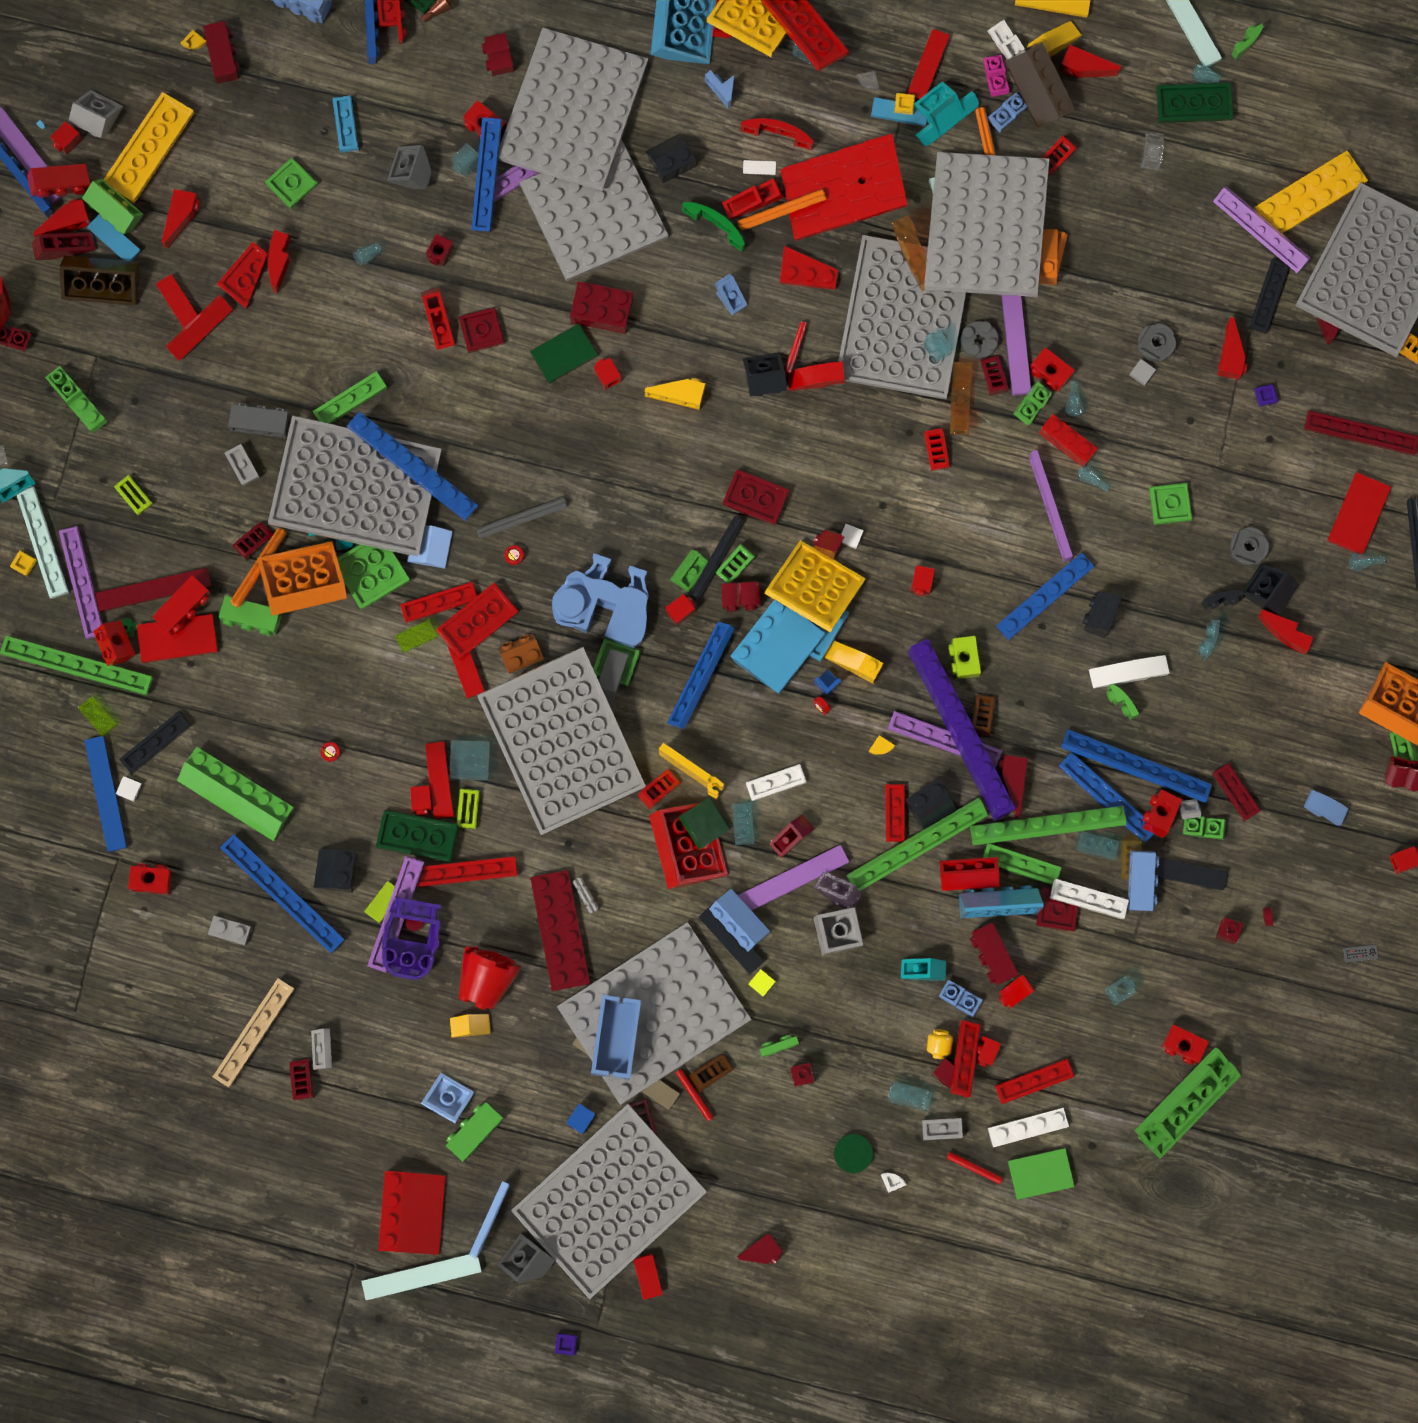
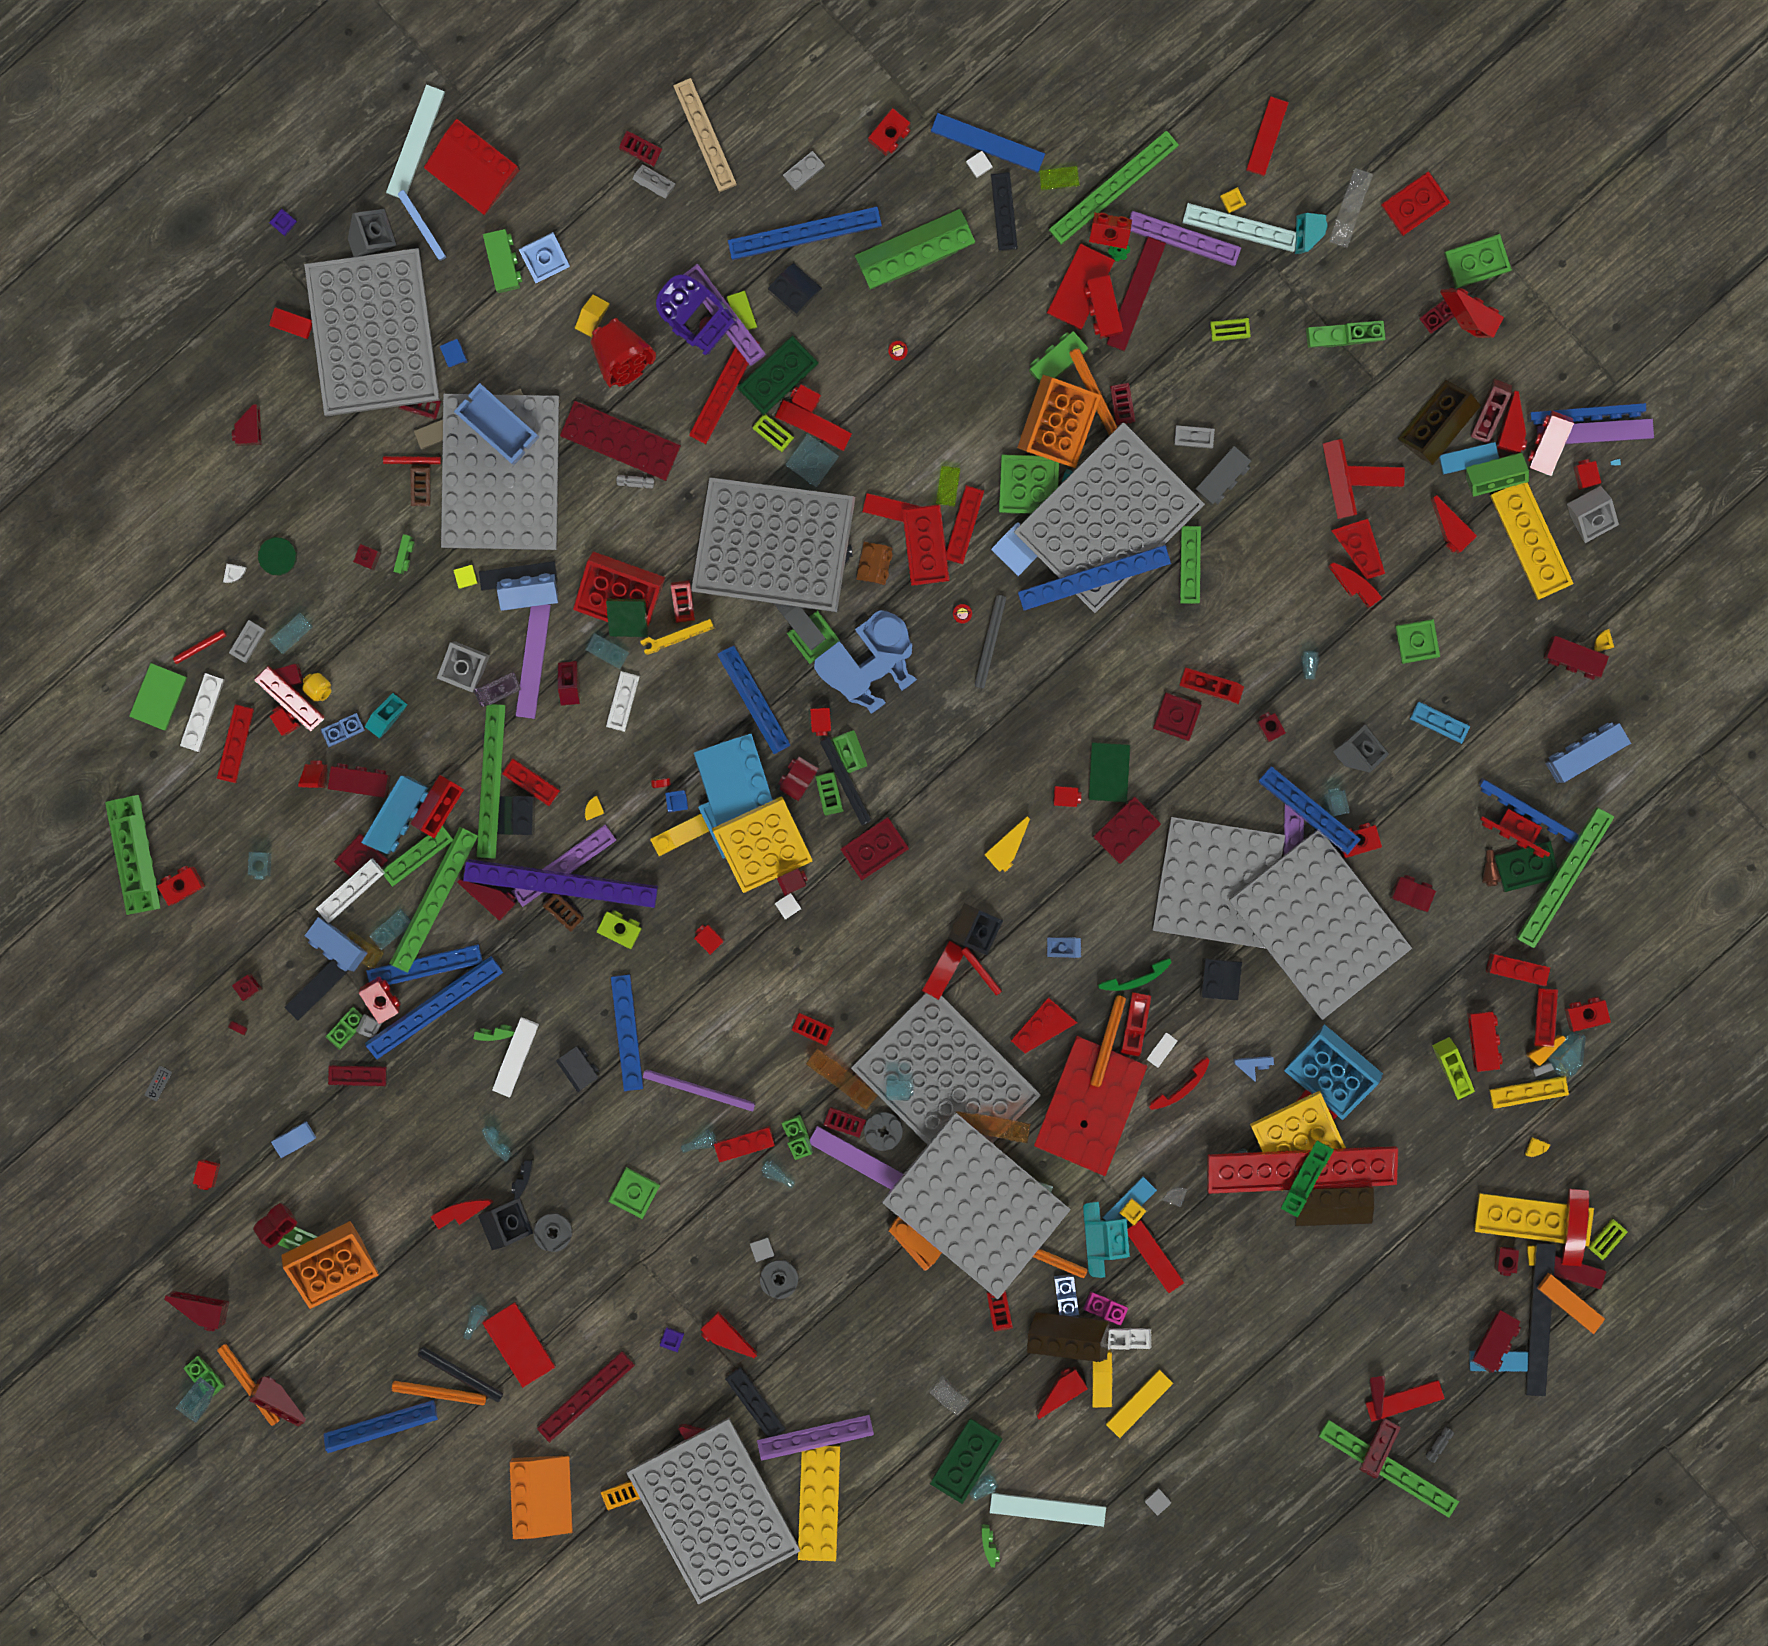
camera: 130 degrees right, 10 degrees up
red brick [1030,347,1075,392] -> none

